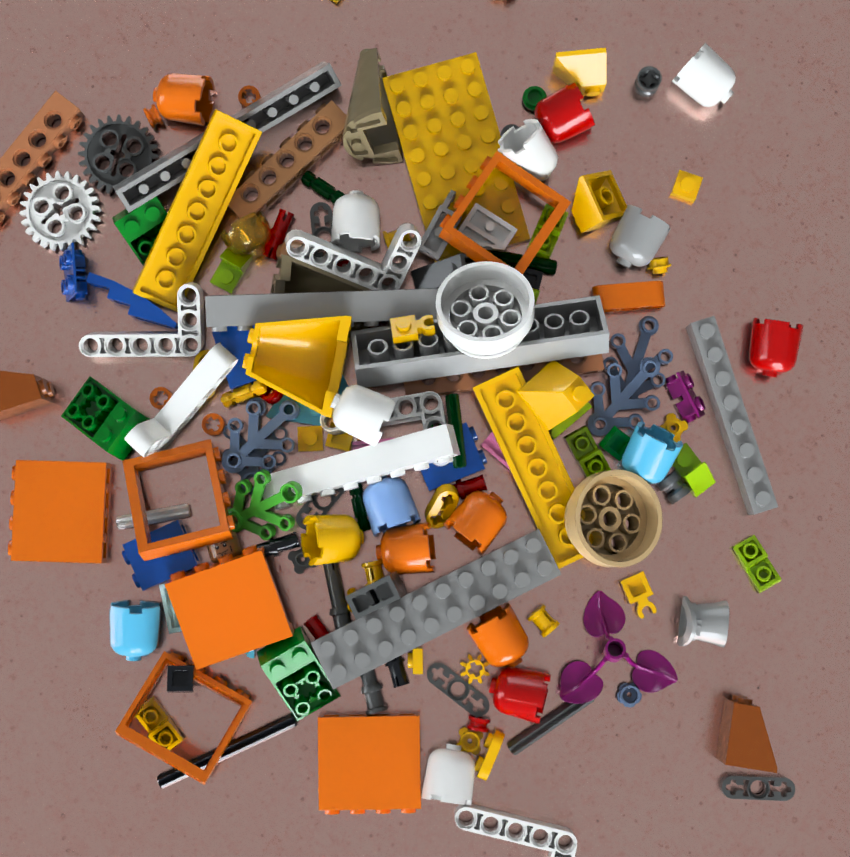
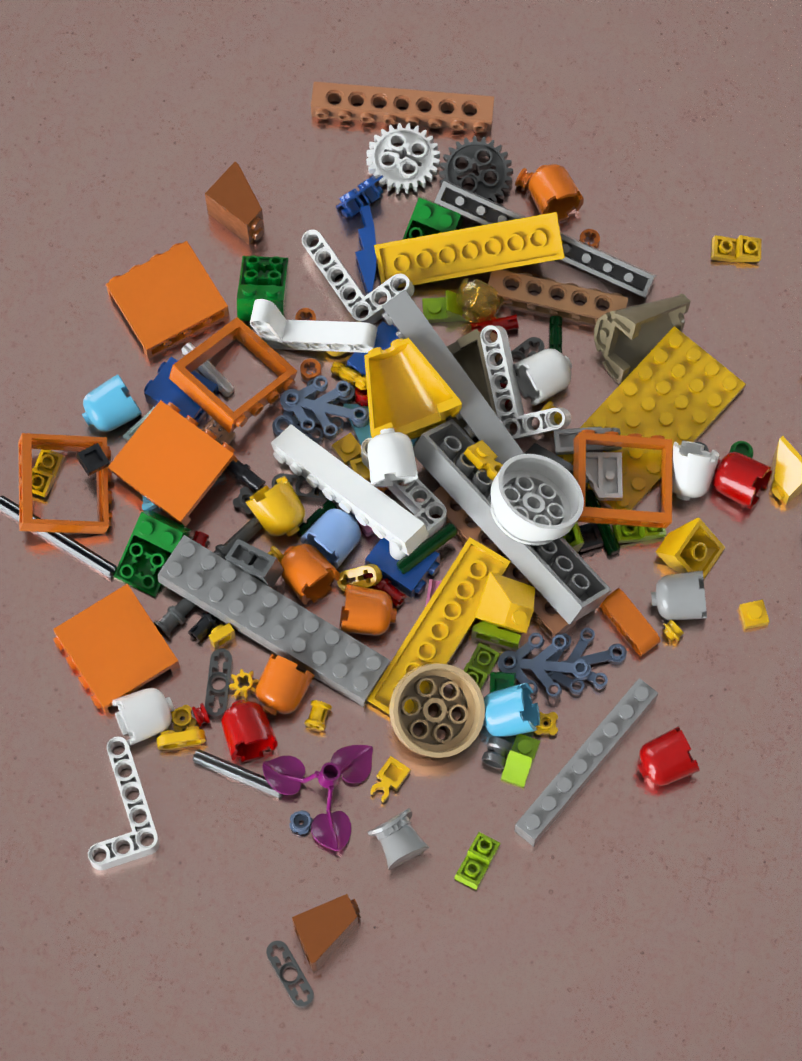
camera: 55 degrees right, 15 degrees down
bright green plant [228,469,303,540] -> none
magenta hinge [665,370,706,423] -> none

